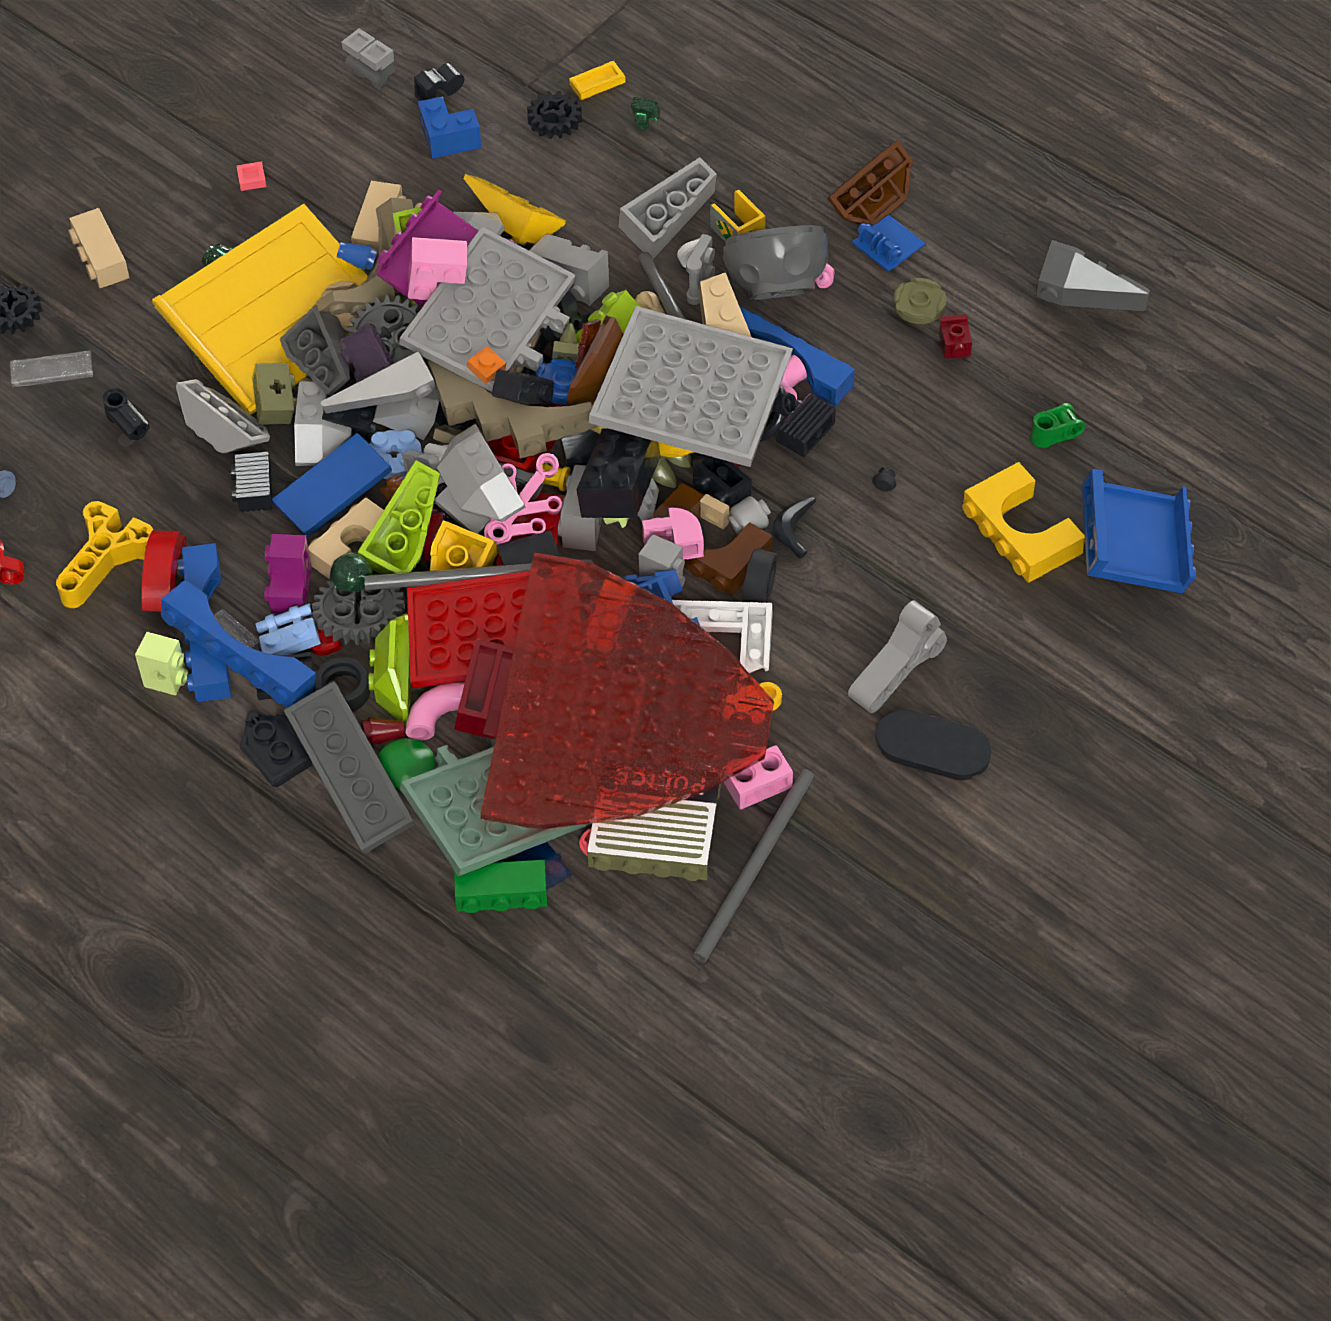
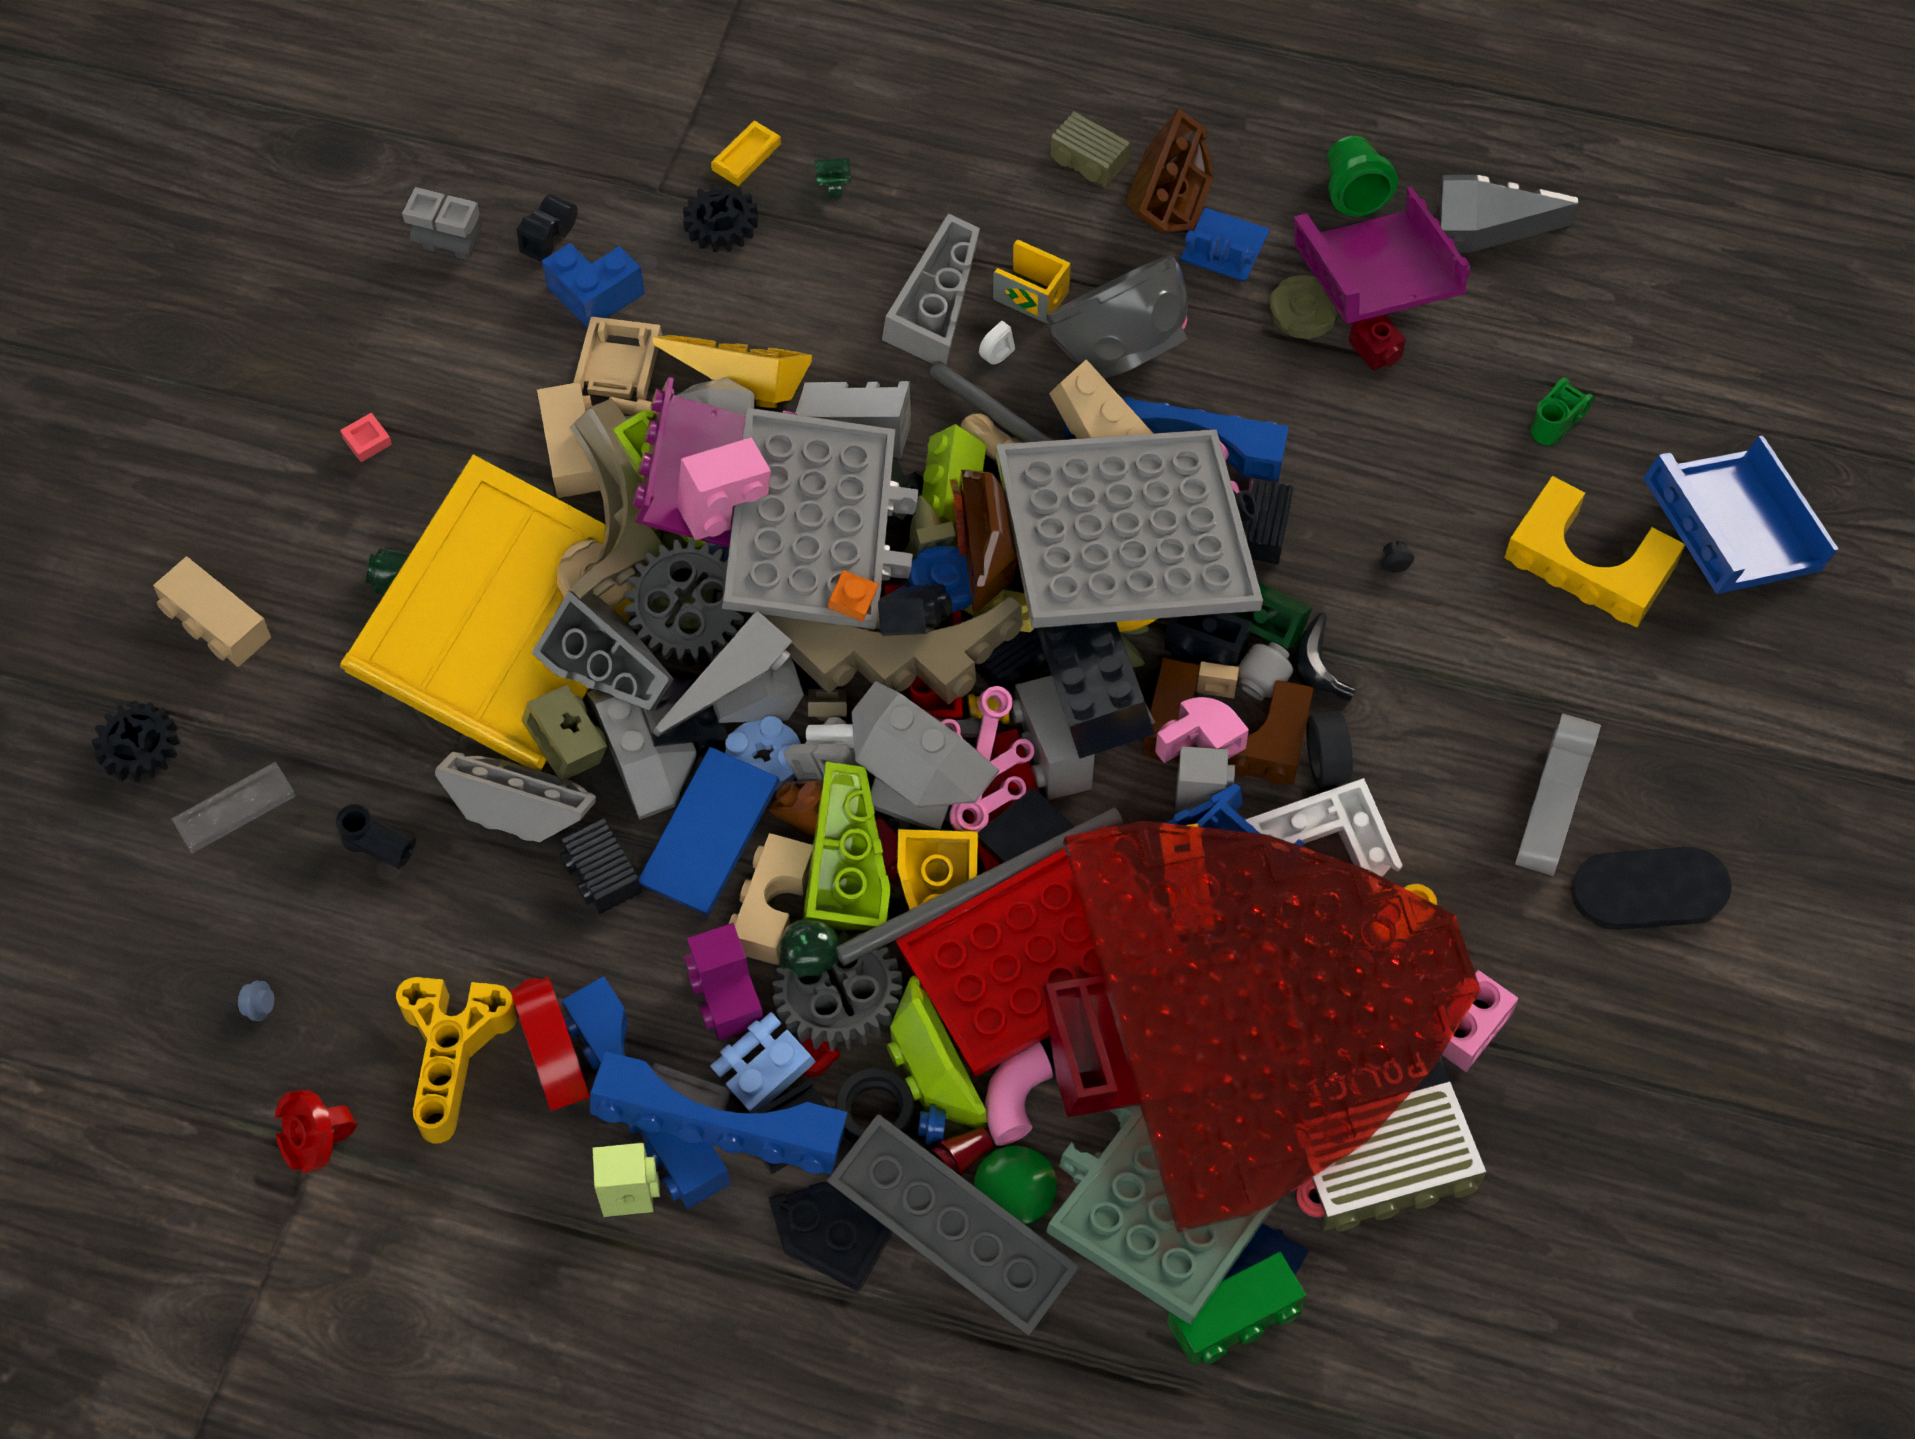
camera: 25 degrees left, 5 degrees up
blue cone [337,242,377,271] -> none
clear purple brick [340,324,394,383] -> none
light grey plate [686,234,715,305] -> none
dark grey piece [693,769,815,963] -> none
none -> tan container [574,317,662,400]
none -> blue plate [917,1104,946,1146]
none -> olive brick [1051,111,1131,187]
none -> dark green brick [1228,582,1313,649]
none -> magenta panel [1294,187,1470,324]
none -> green piece [1326,136,1398,216]

